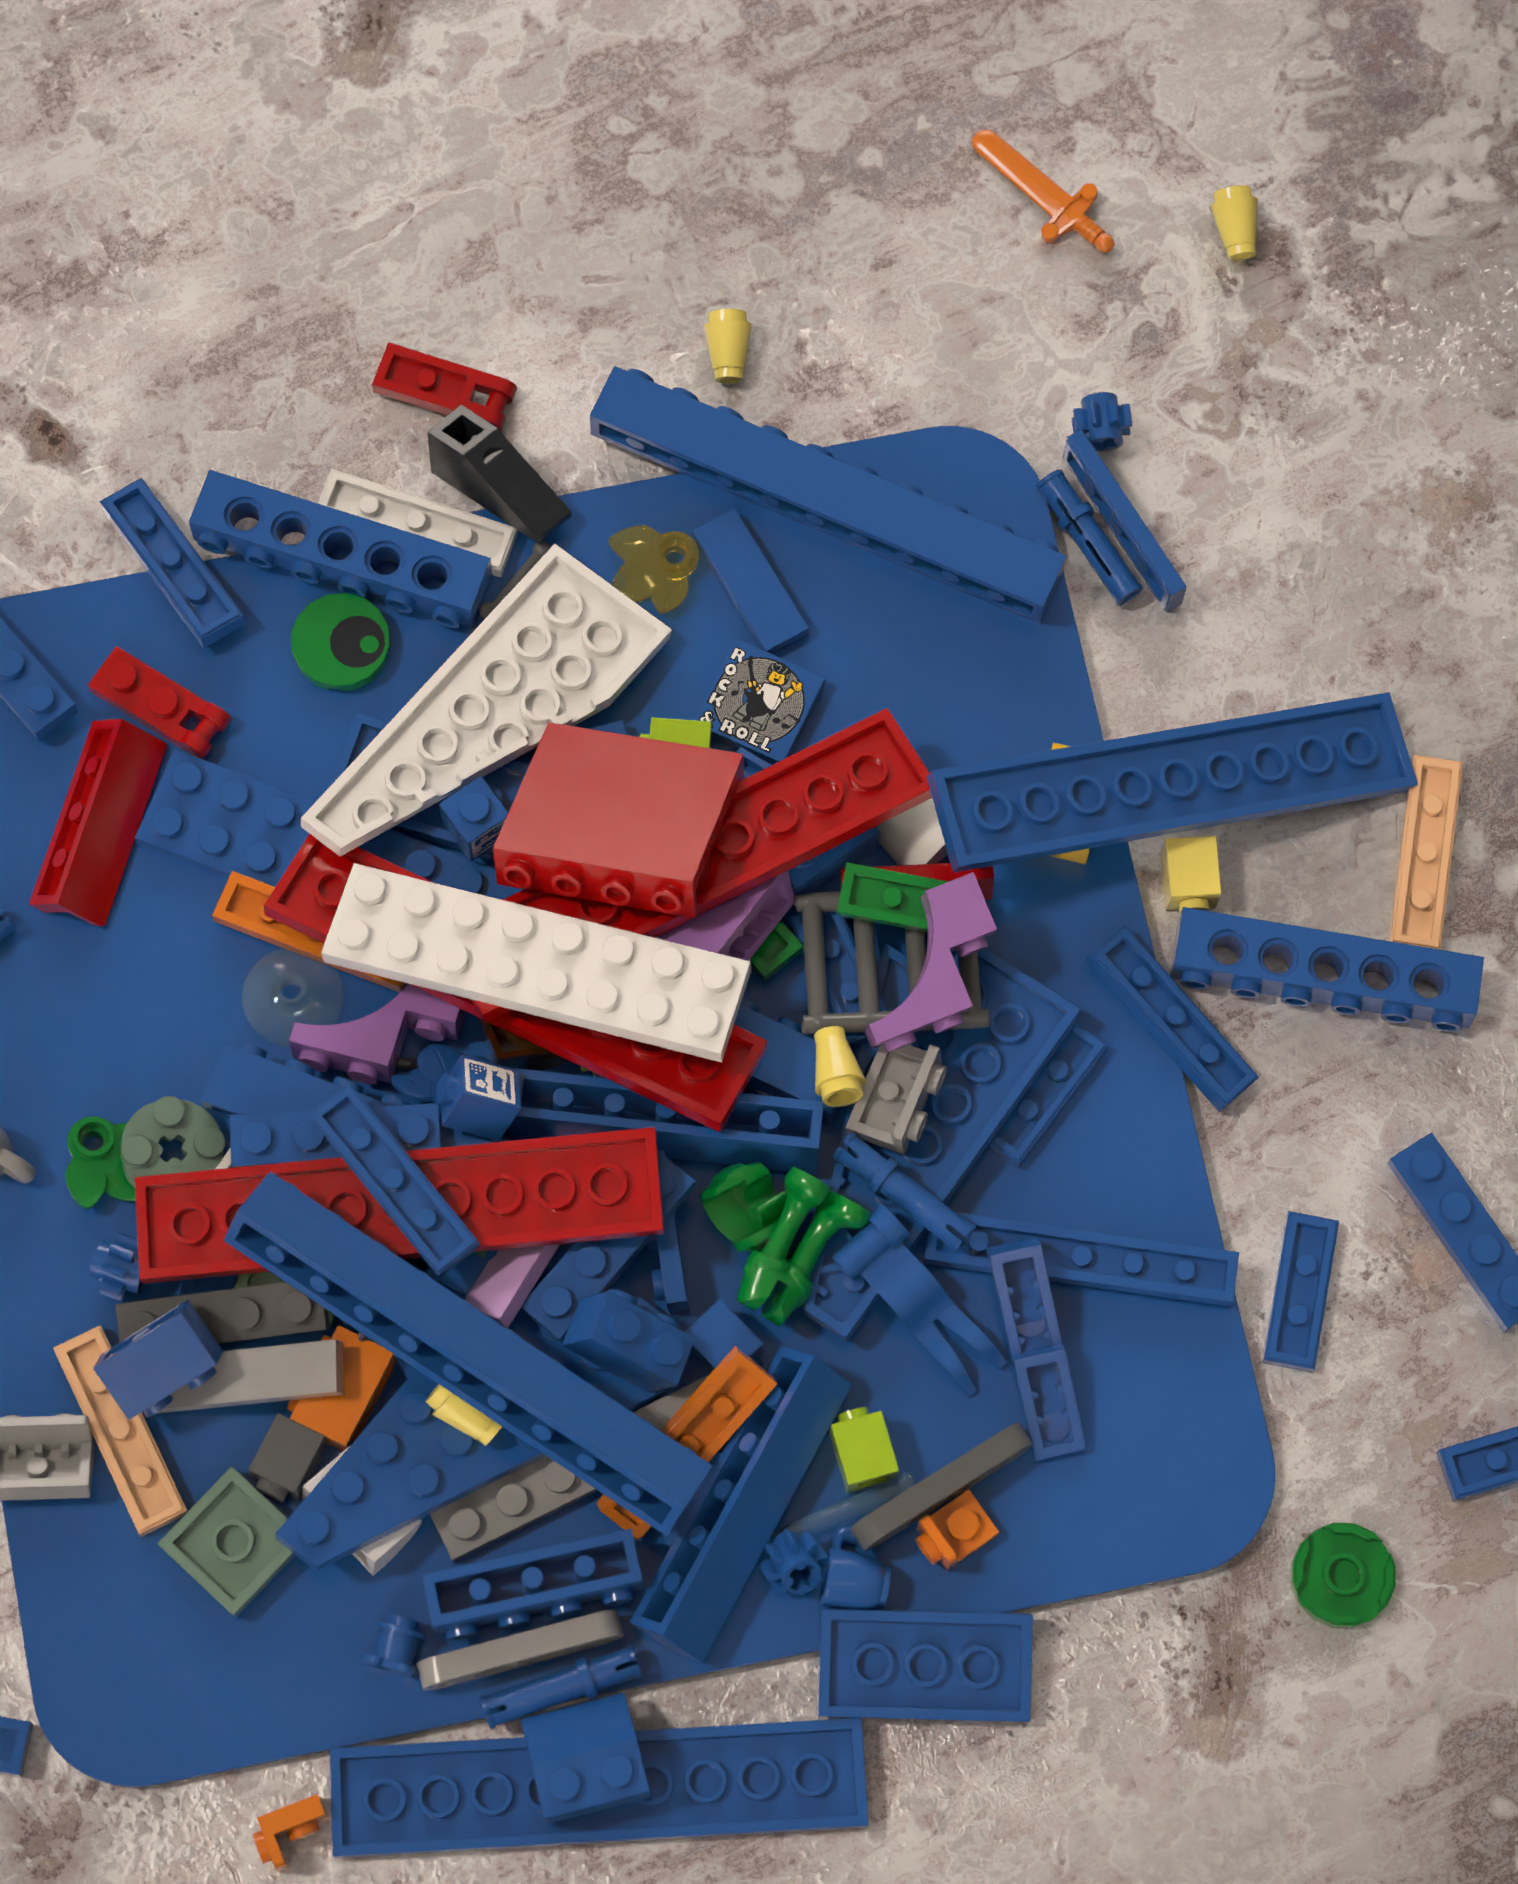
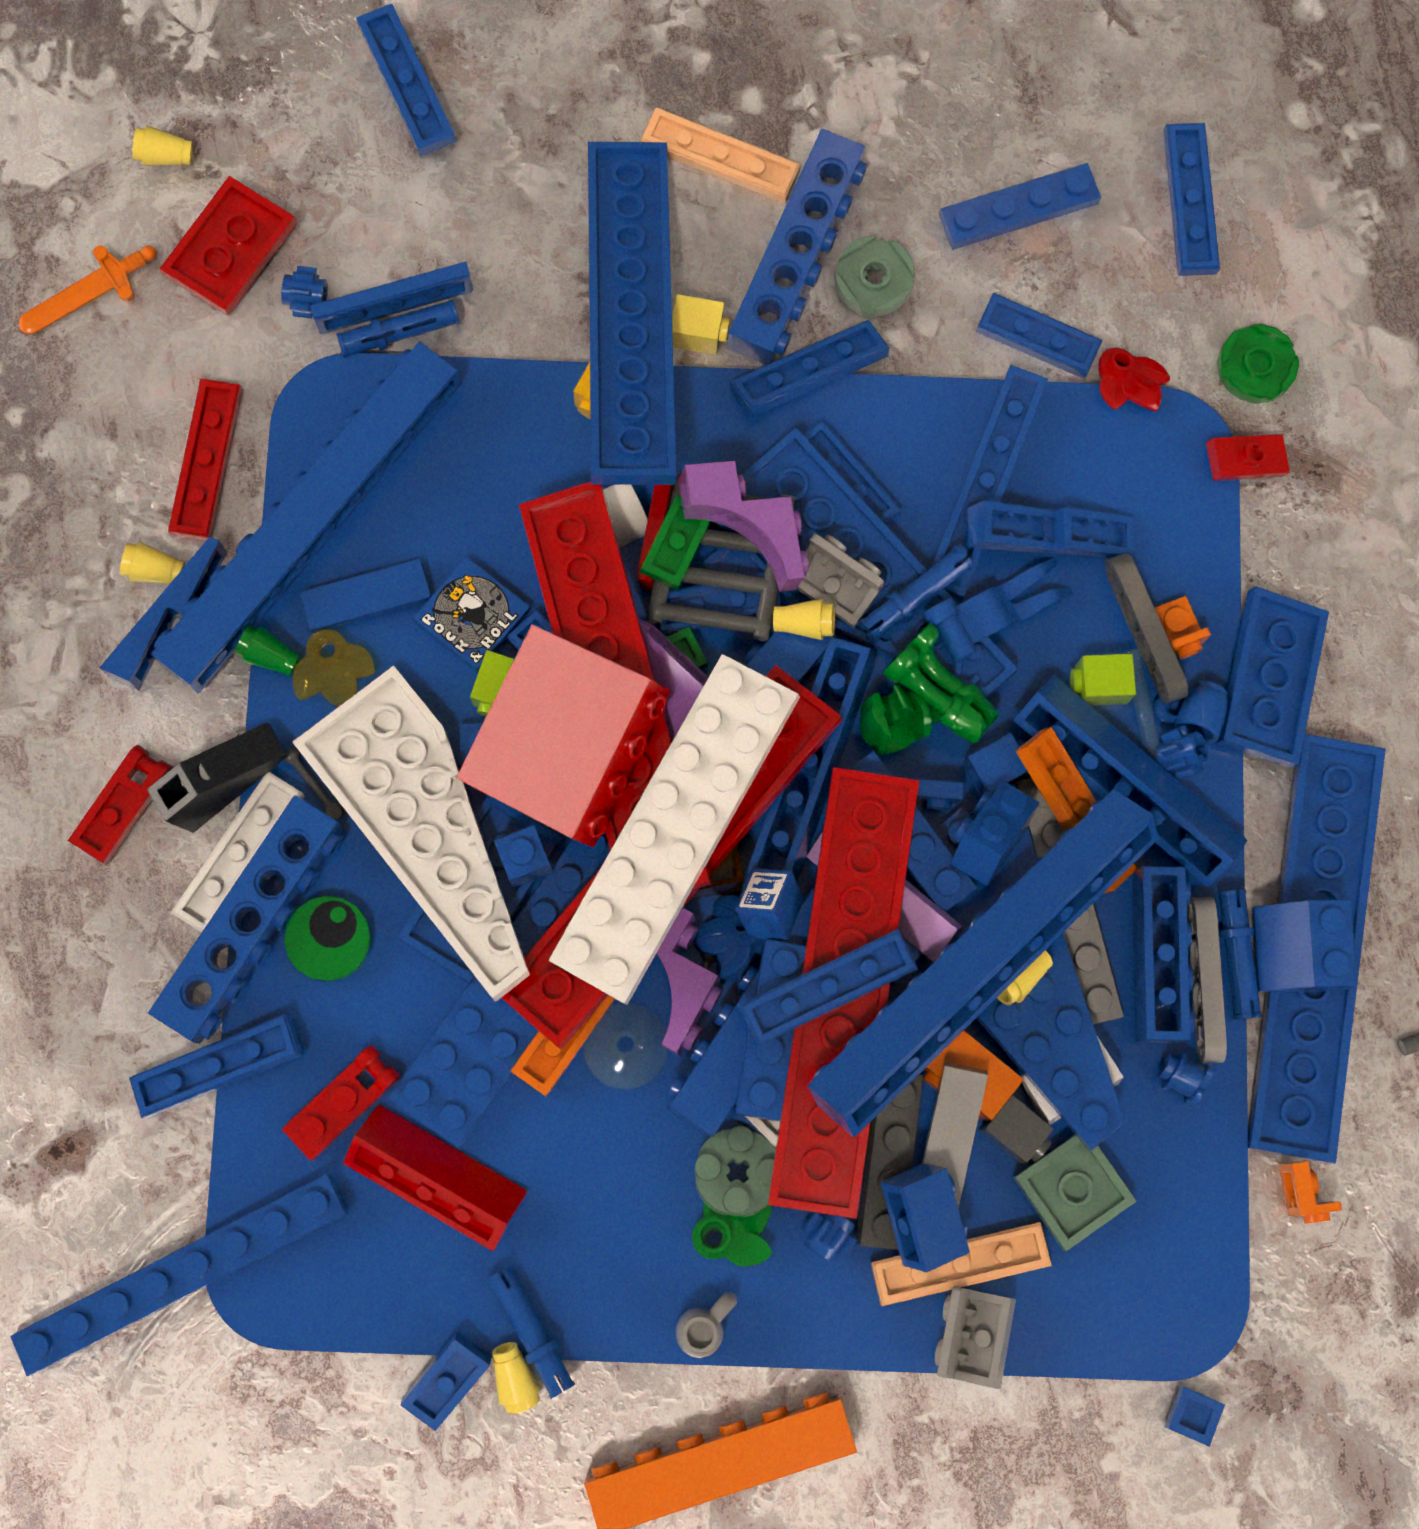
camera: 80 degrees left, 5 degrees up
none -> blue slope [99,536,227,691]
none -> red plate [159,176,297,316]
none -> red tile [168,378,243,541]
none -> green cone [234,624,301,677]
none -> blue plate [356,3,456,157]
none -> sand green plate [834,236,914,319]
none -> red plate [1098,348,1170,412]
none -> red plate [1206,434,1290,481]

